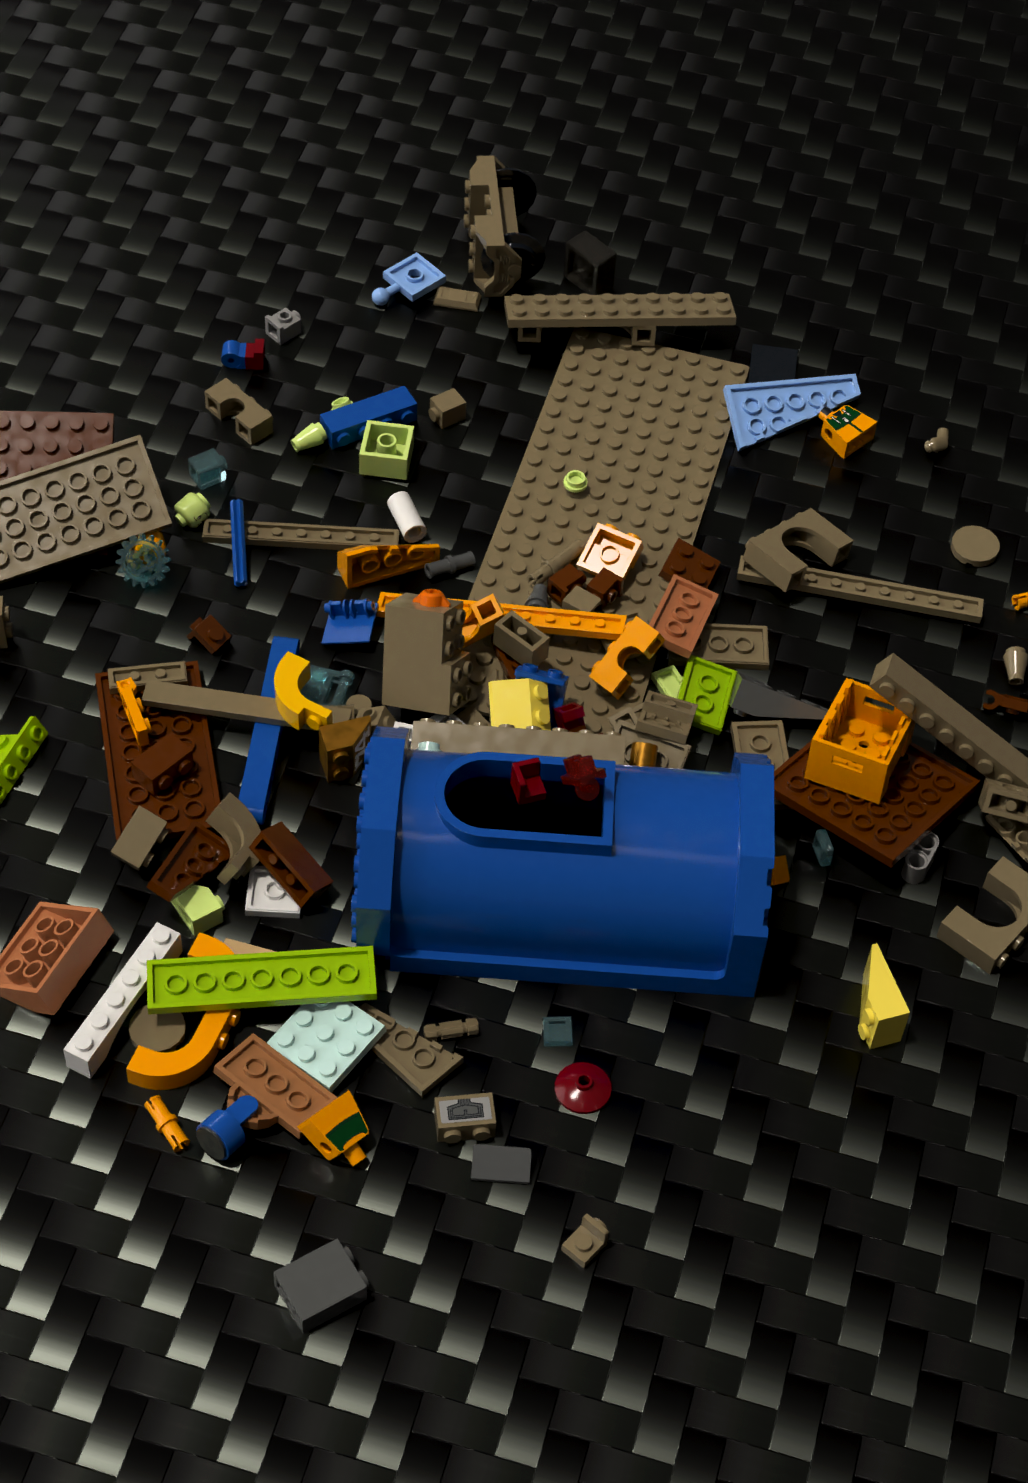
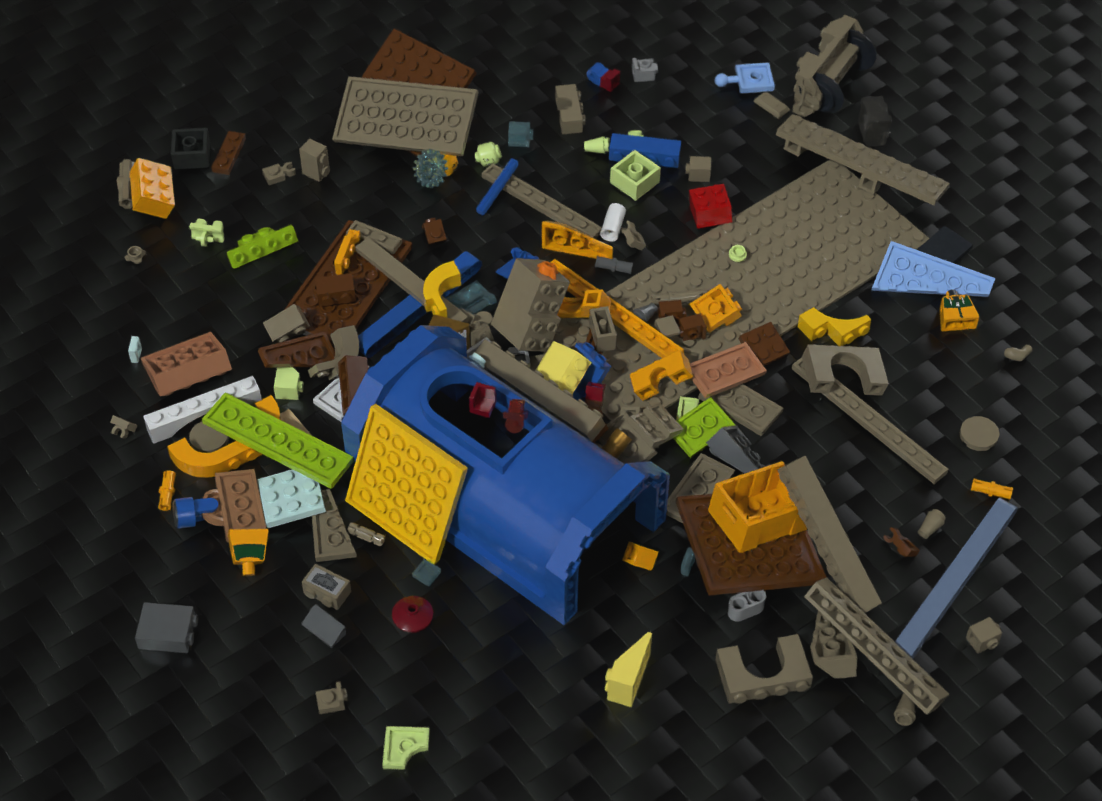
camera: 40 degrees right, 0 degrees up
none -> dark tan tile [110,415,138,439]
none -> yellow plate [345,404,468,565]
none -> yellowish green tile [383,726,430,769]
none -> dark tan plate [620,221,646,250]
none -> red brick [689,184,732,228]
none -> yellow arch [798,307,871,346]

